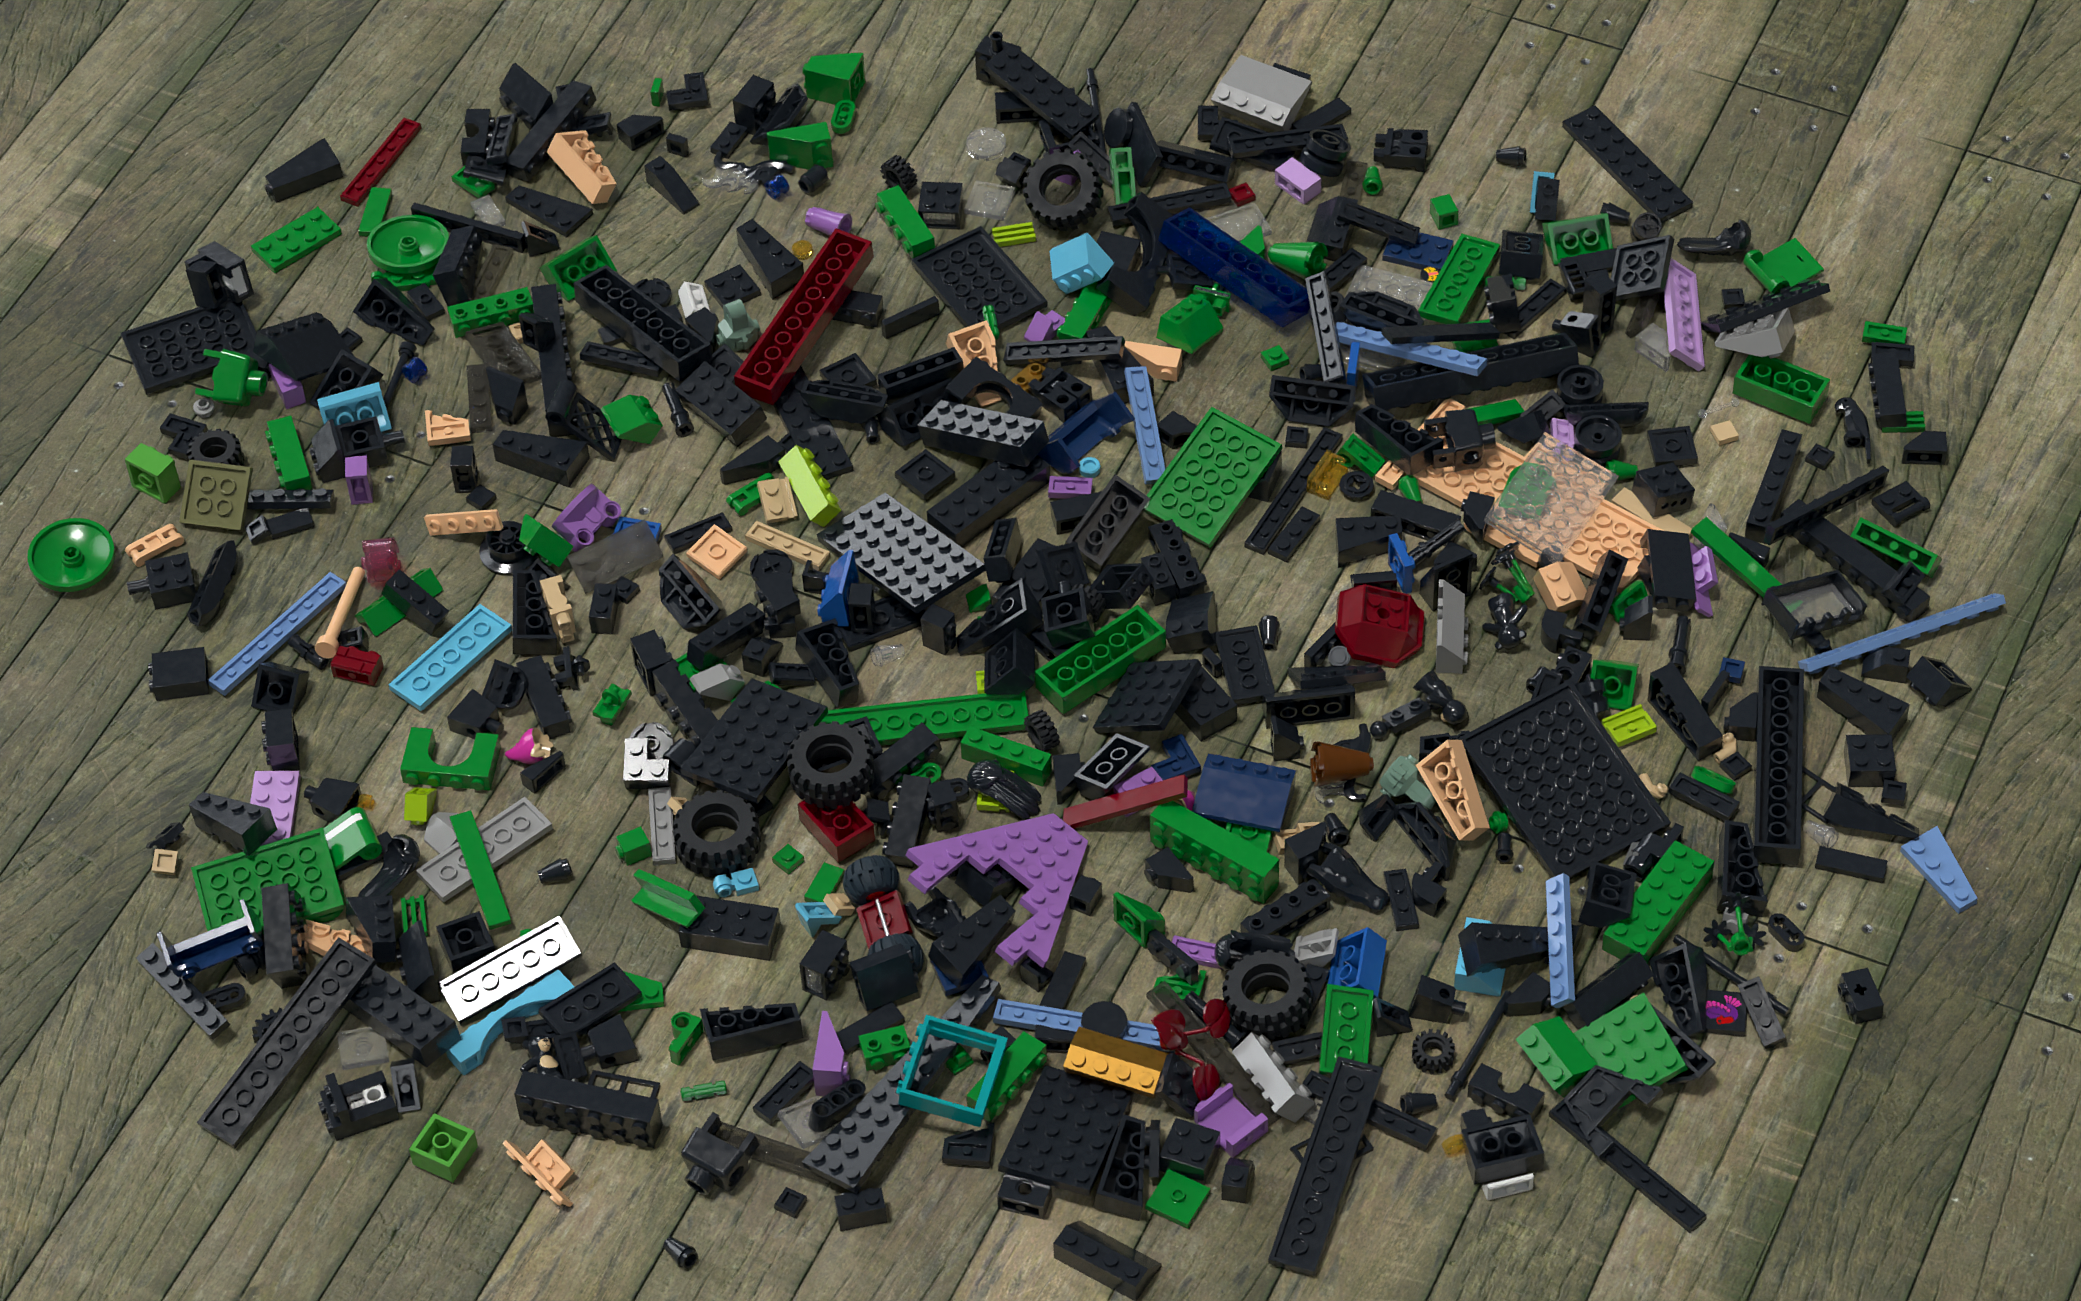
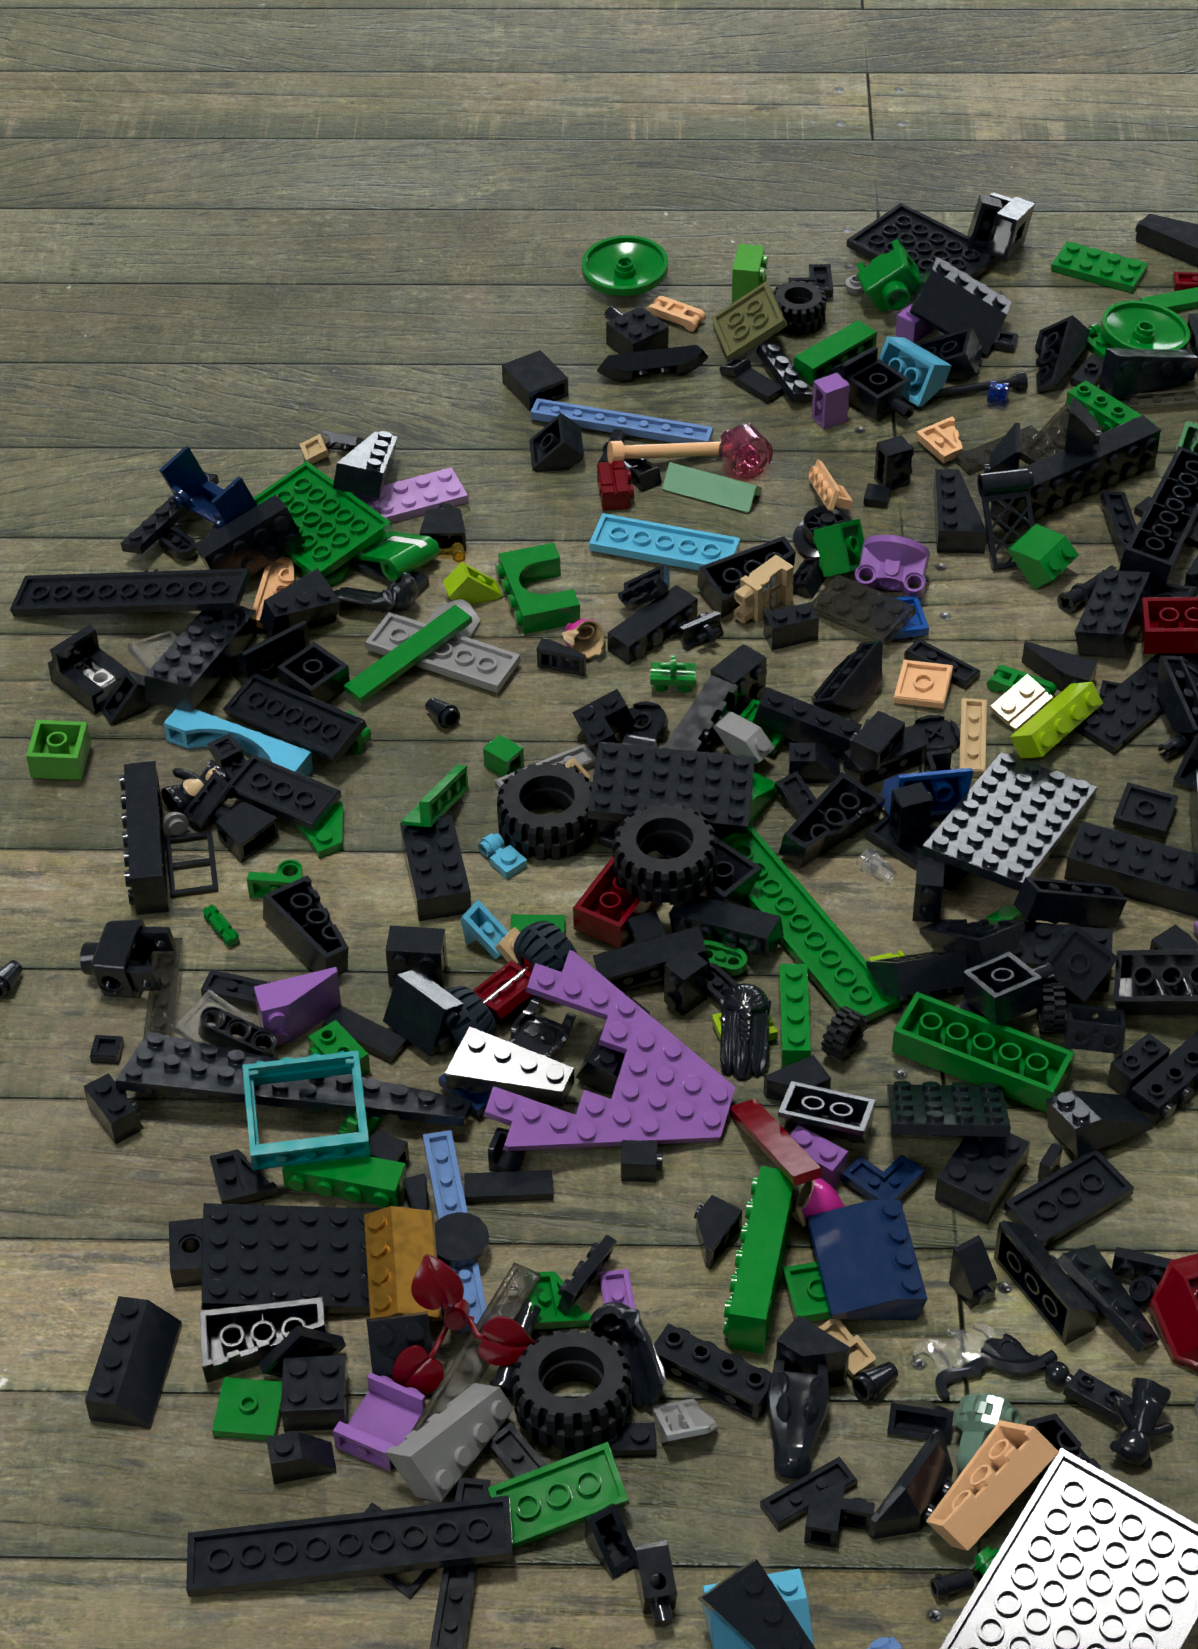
camera: 65 degrees right, 5 degrees down
black brick [261,708,300,771] -> none
black brick [381,569,449,636] -> none
green tile [401,895,428,936] -> none
black torso [447,689,504,739] -> none
light nougat bracket [503,1139,575,1207] -> none
black plate [615,576,640,604] -> none
green plate [772,844,804,875] -> none
green slope [1113,892,1165,949] -> none
black cone [1258,615,1280,650] -> none
reddish brown cone [1310,742,1374,787] -> none
blue slope [1328,927,1387,999] -> none
black cone [1400,1092,1437,1115] -> none
black tyre [1412,1029,1455,1075] -> none

